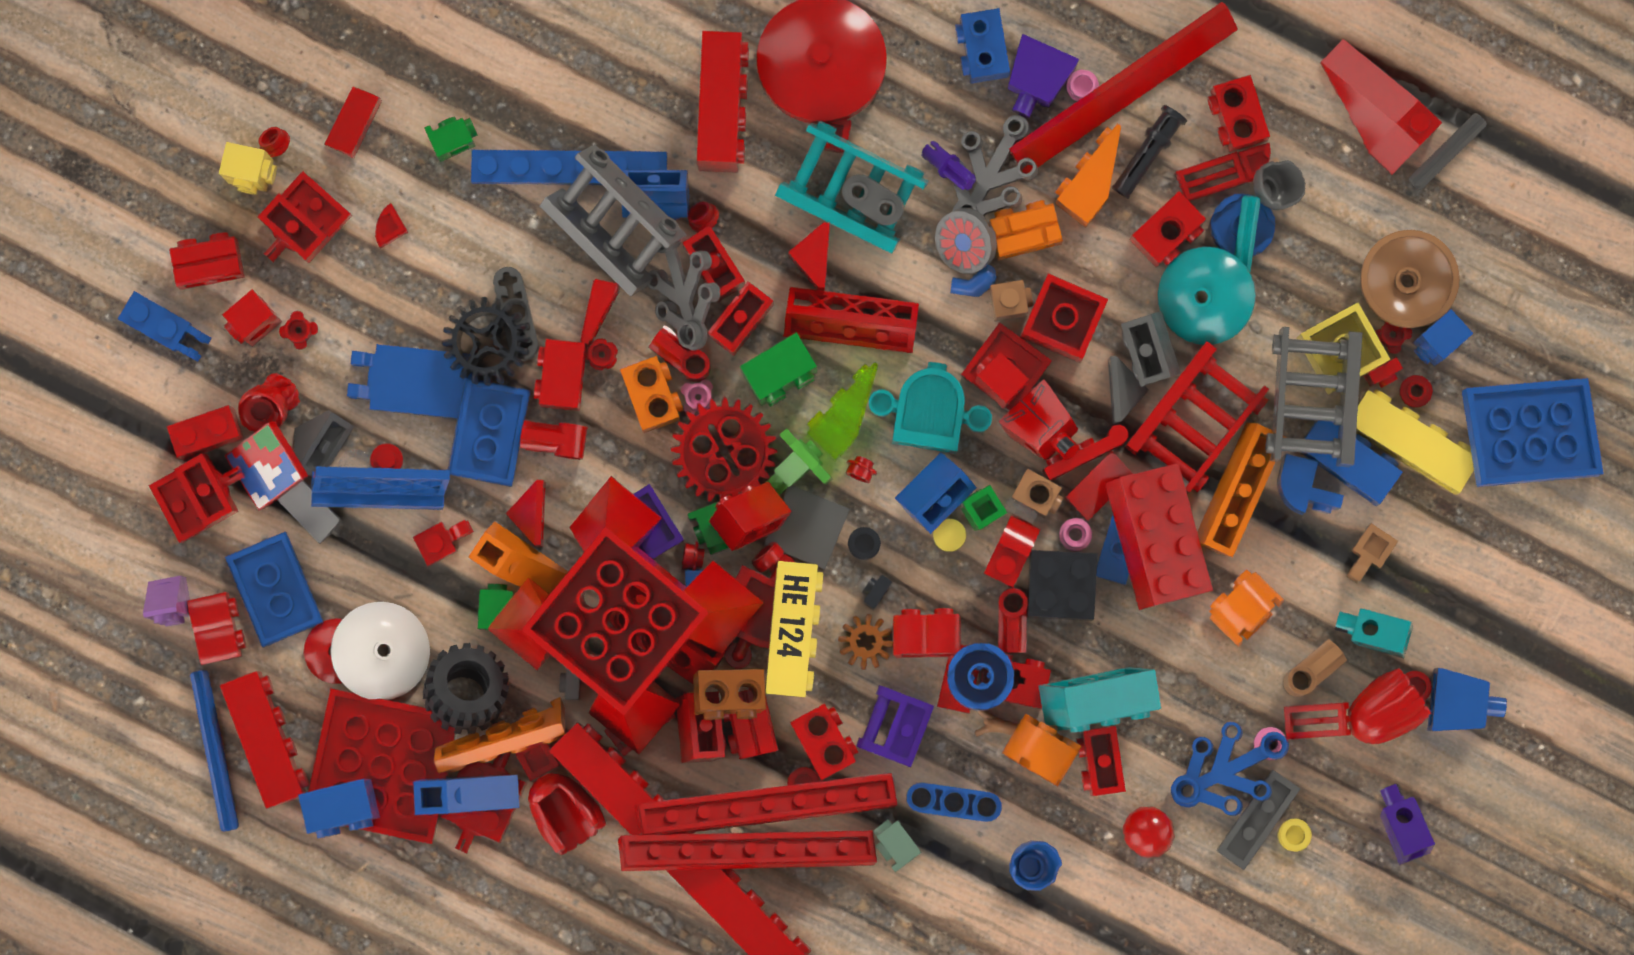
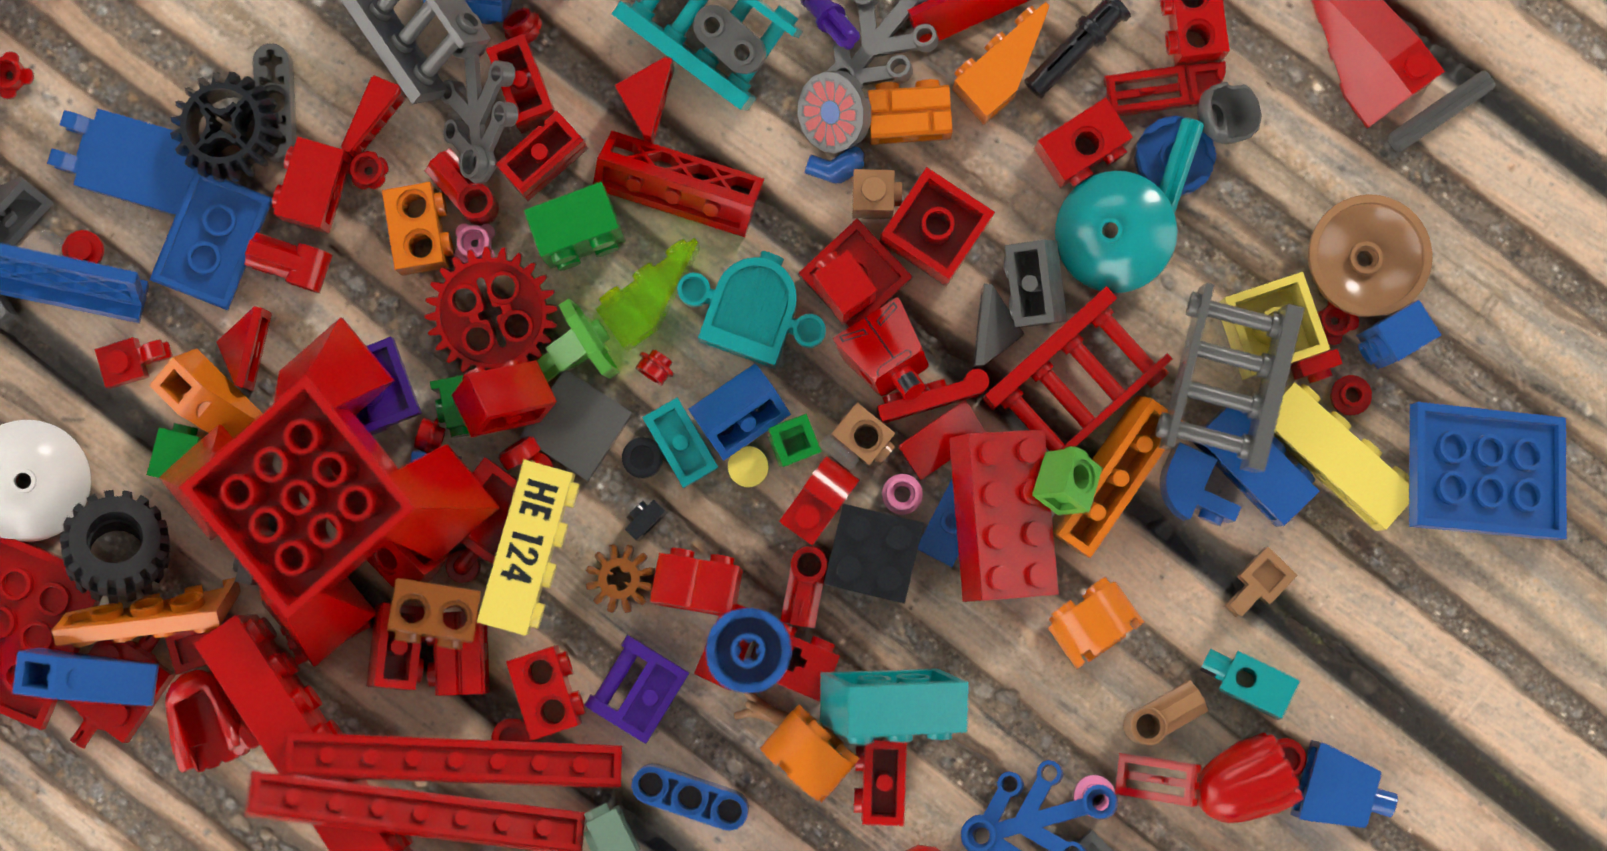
camera: 10 degrees right, 0 degrees up
none -> teal plate [642,397,719,488]
none -> bright green brick [1032,447,1102,515]

